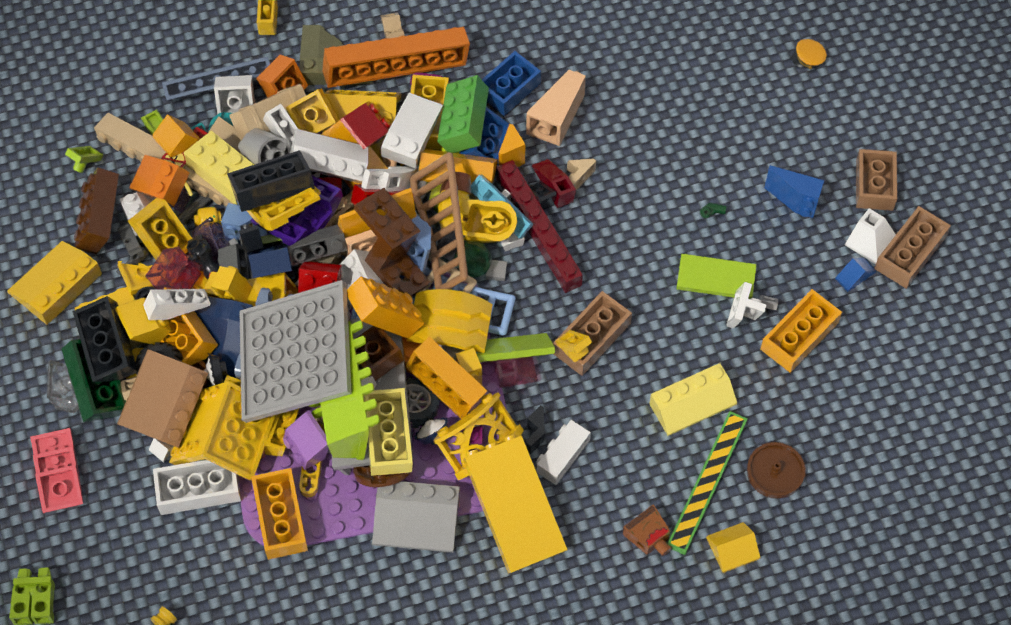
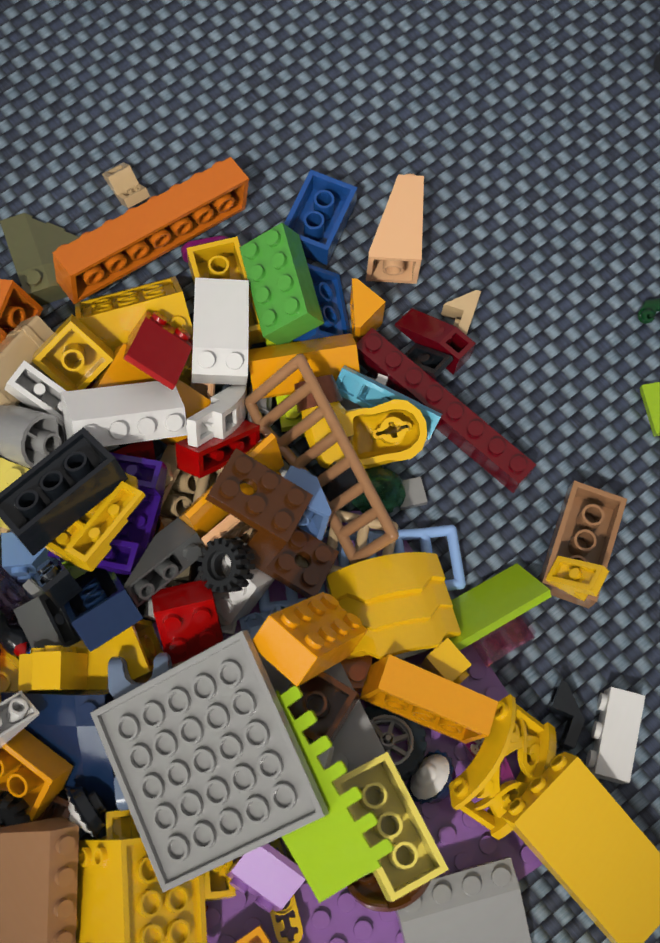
camera: 25 degrees left, 10 degrees up
none -> black tyre [198,538,255,593]

